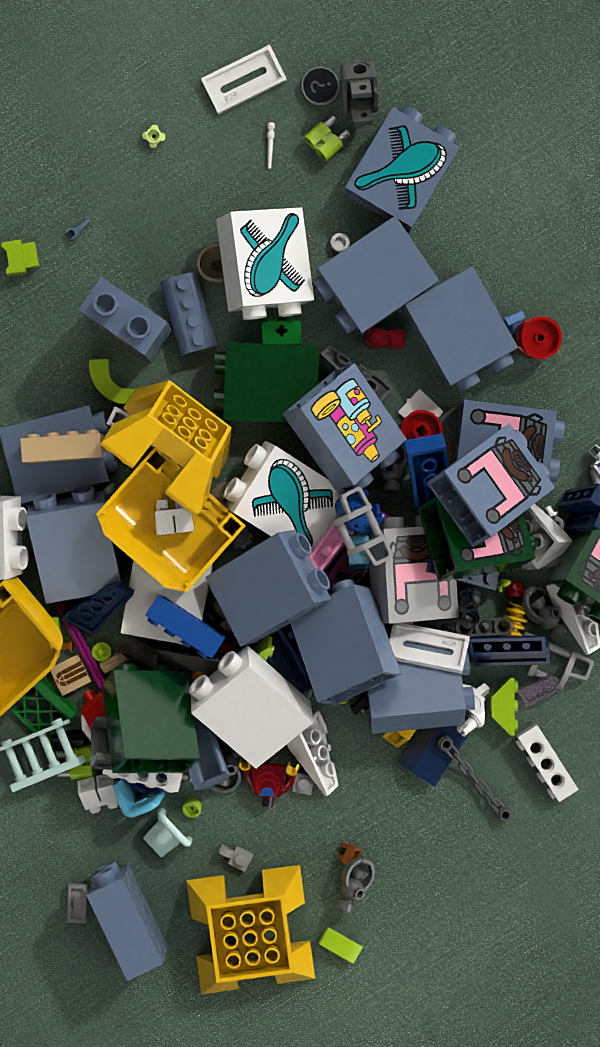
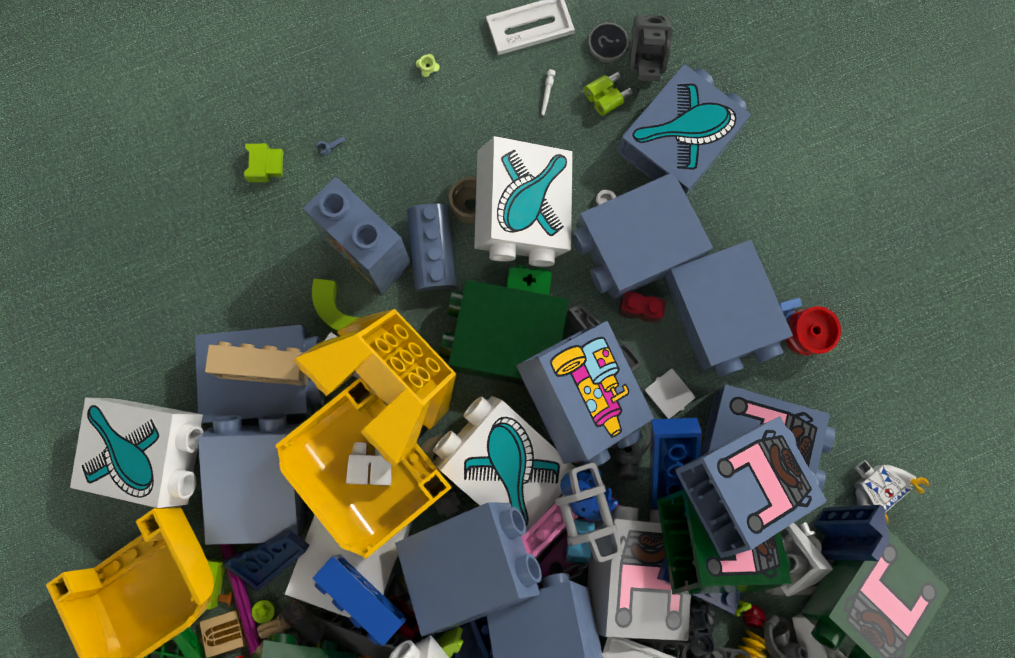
camera: 10 degrees right, 10 degrees down
red wheel [400,410,443,444] -> none

